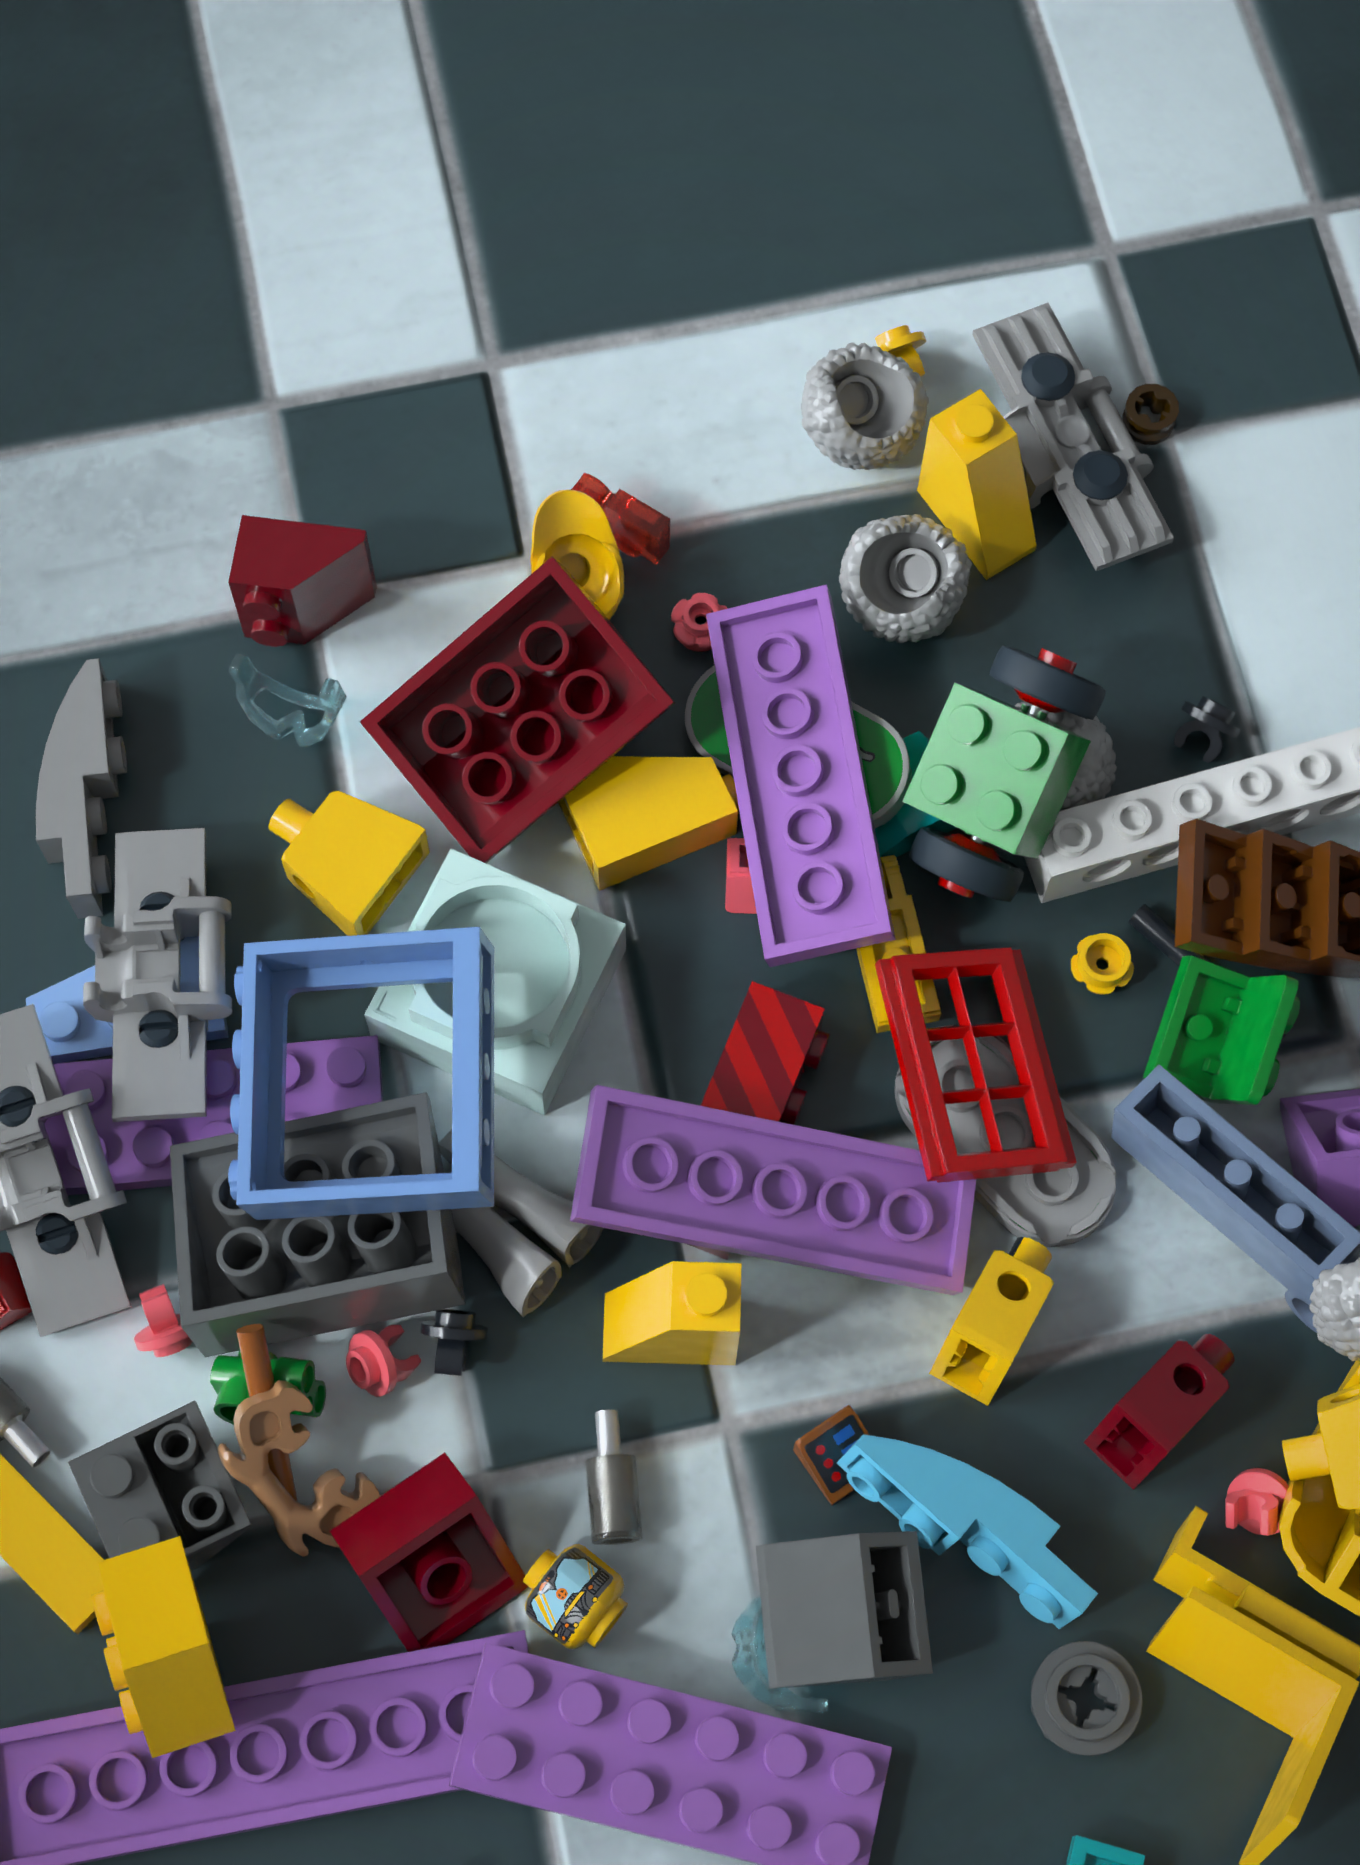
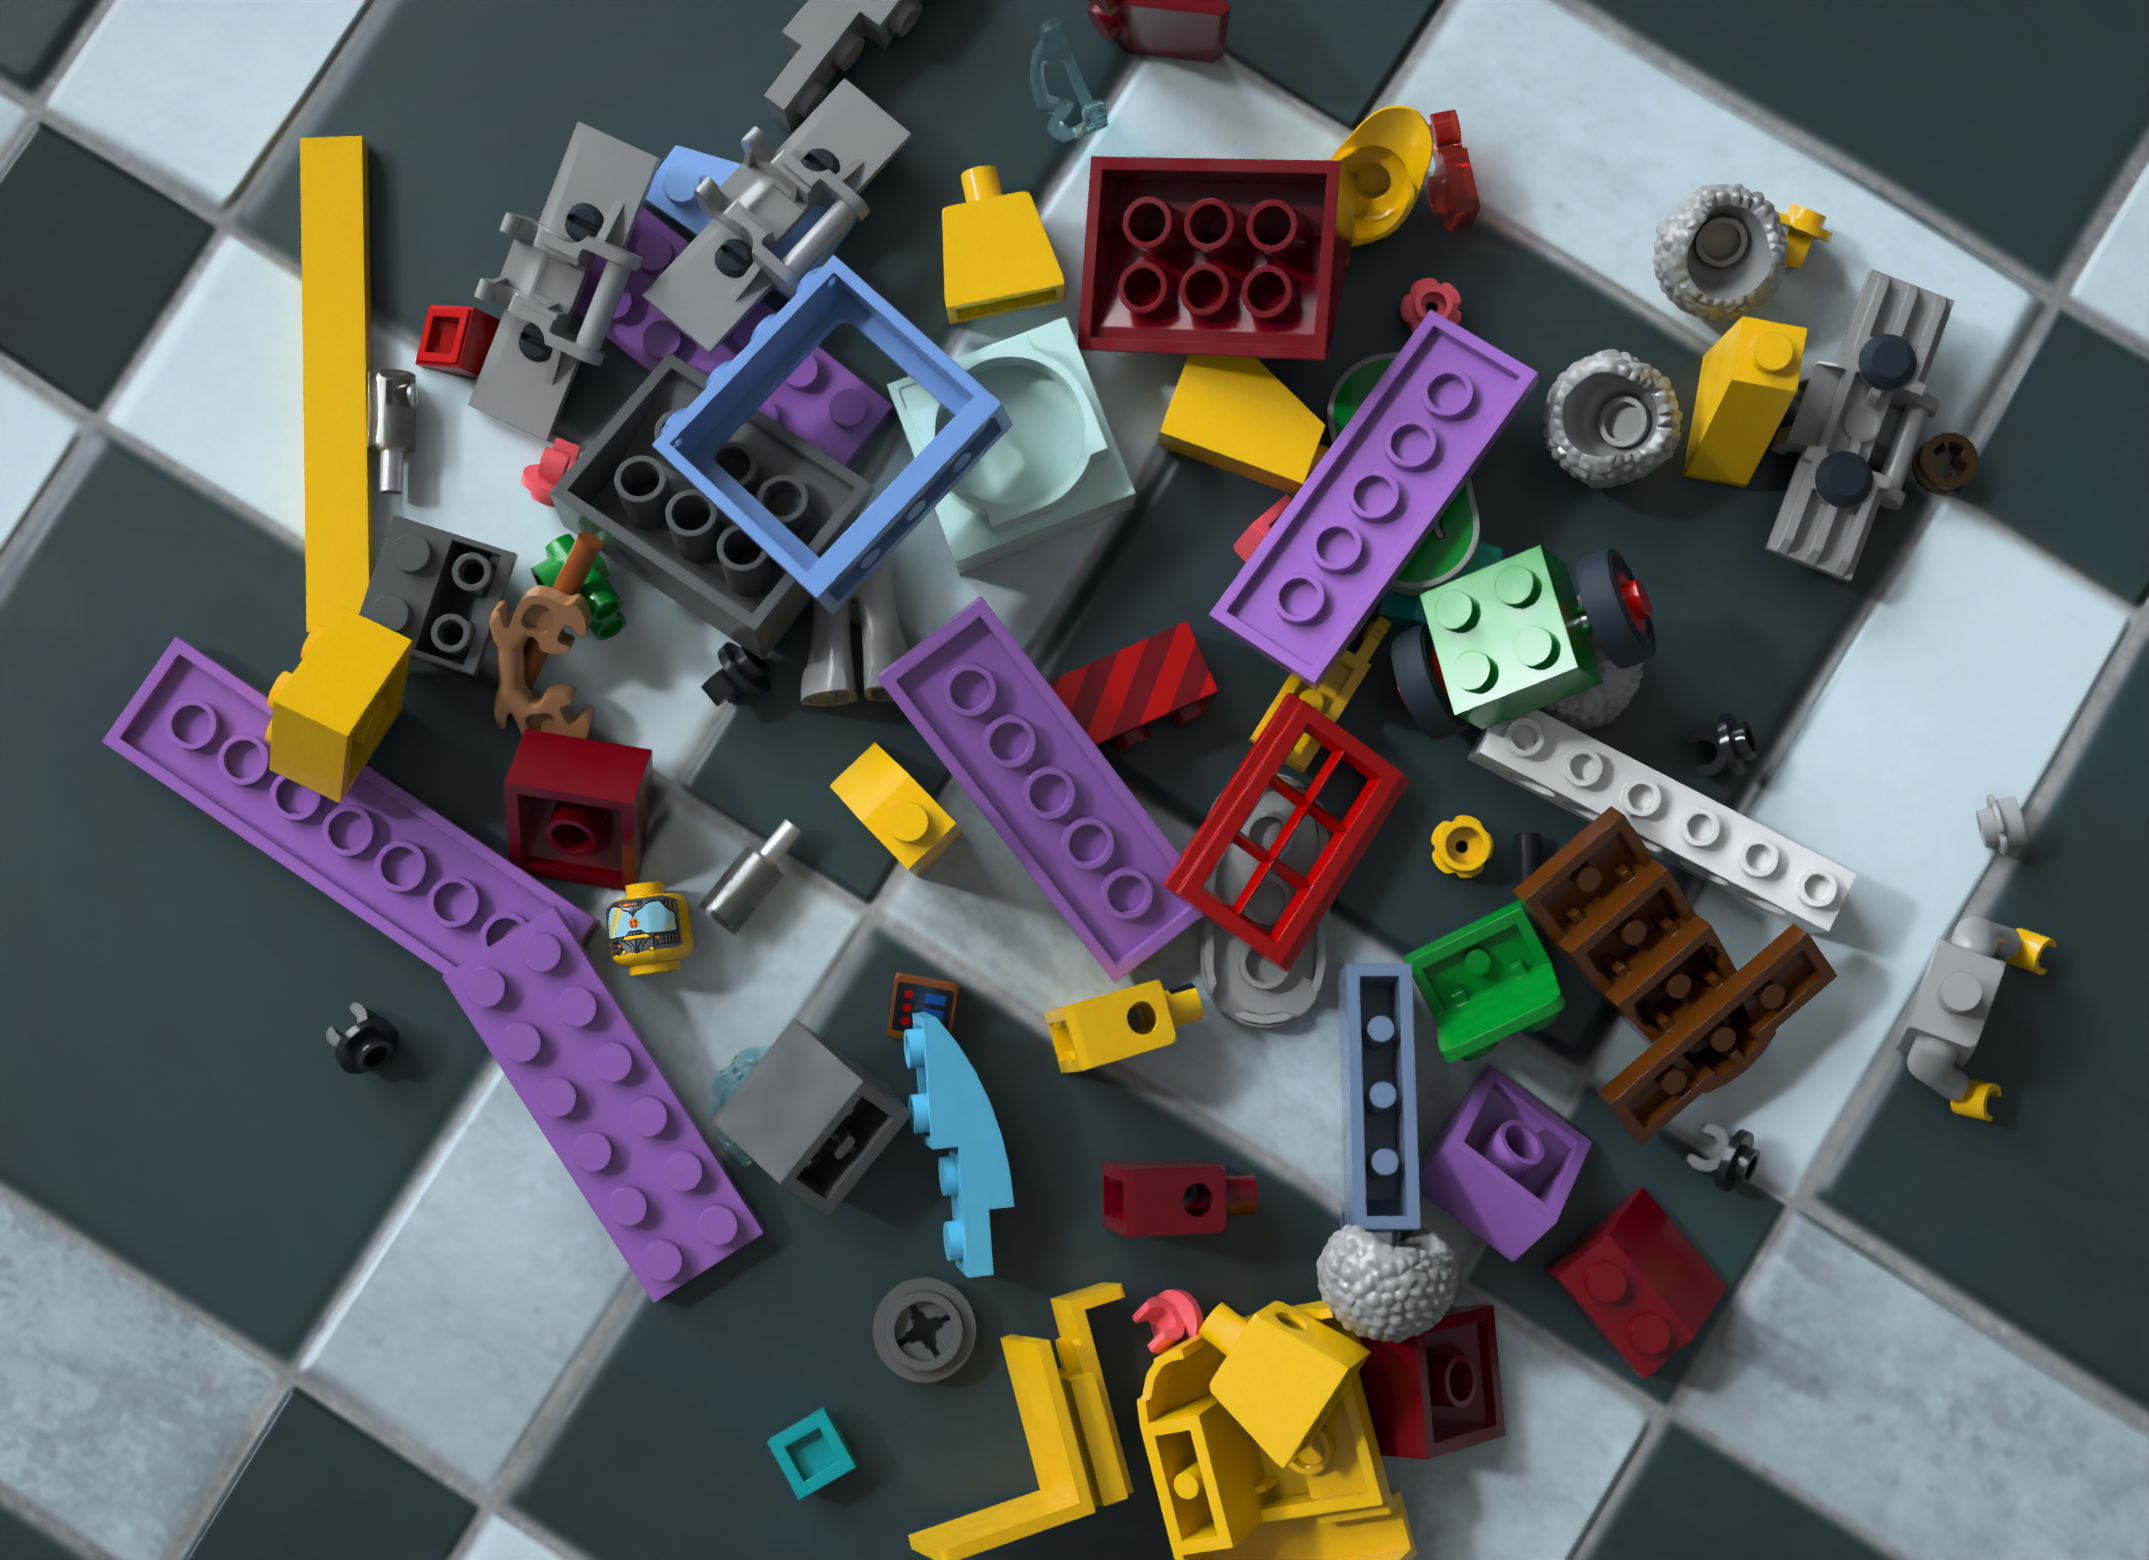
camera: 45 degrees right, 15 degrees up
coral plate [346,1325,421,1397] -> none

